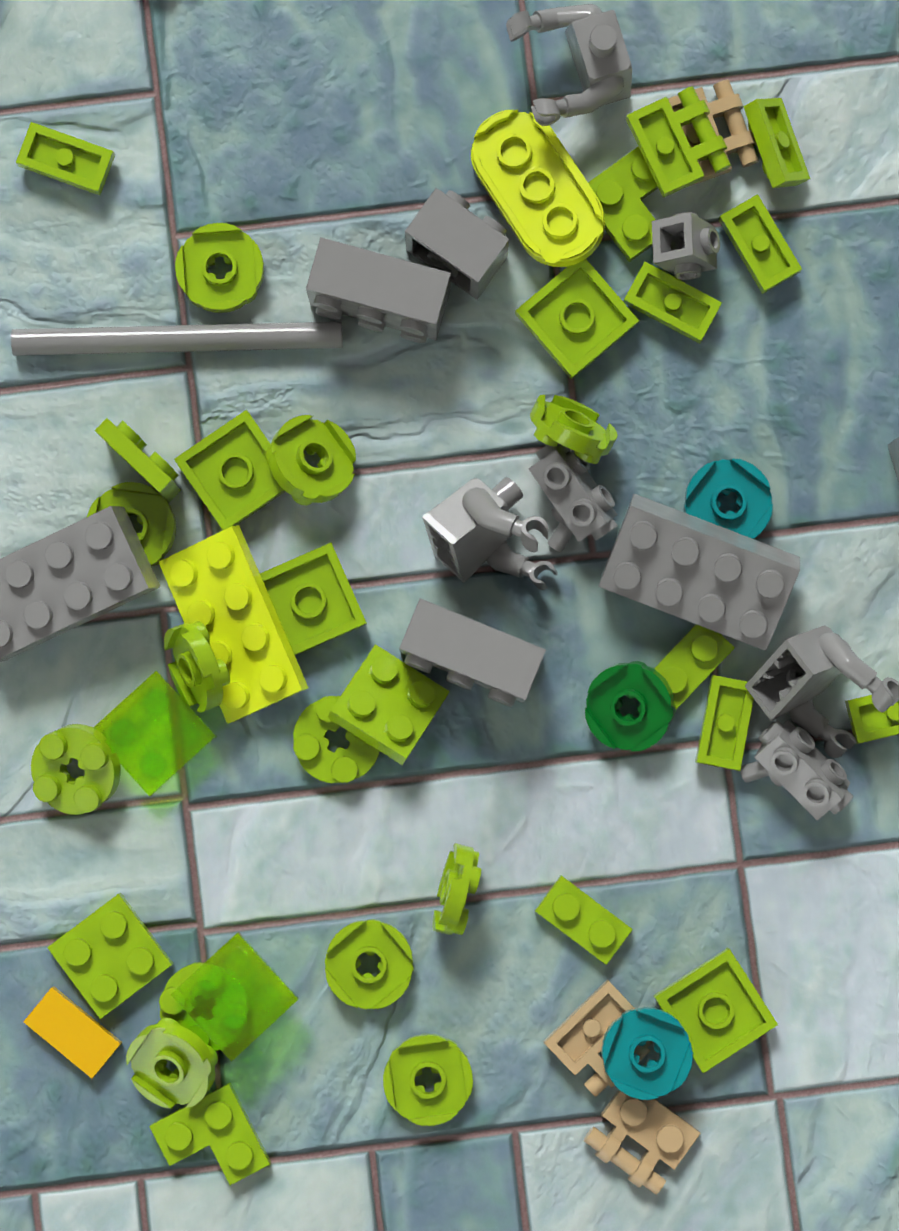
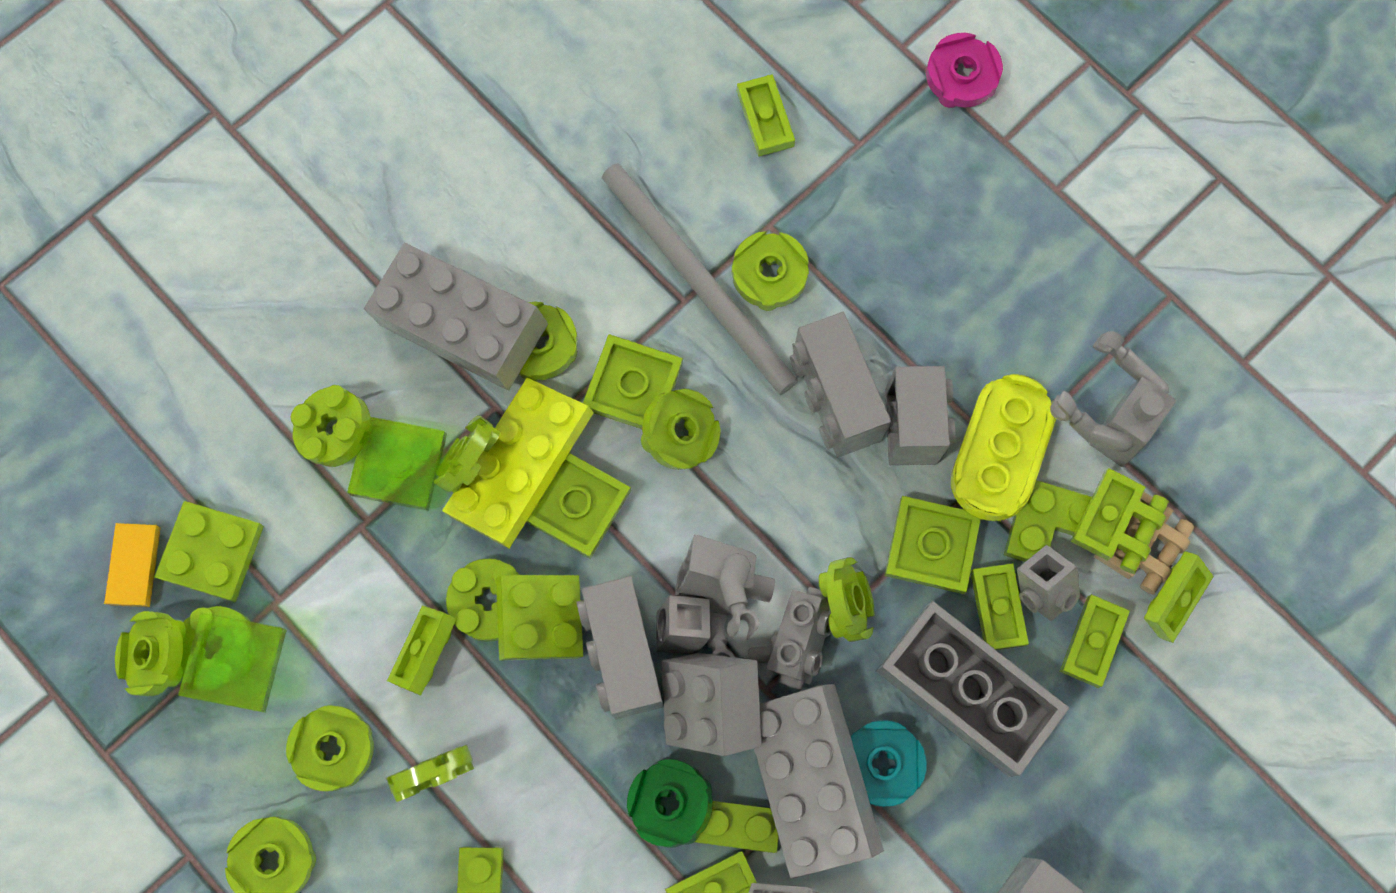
camera: 55 degrees right, 10 degrees down
lime plate [94,418,181,503] -> none
lime plate [149,1082,271,1185] -> none
none -> lime plate [387,605,456,696]
none -> light grey brick [656,595,710,654]
none -> light grey brick [661,653,762,756]
none -> light grey brick [876,601,1069,777]

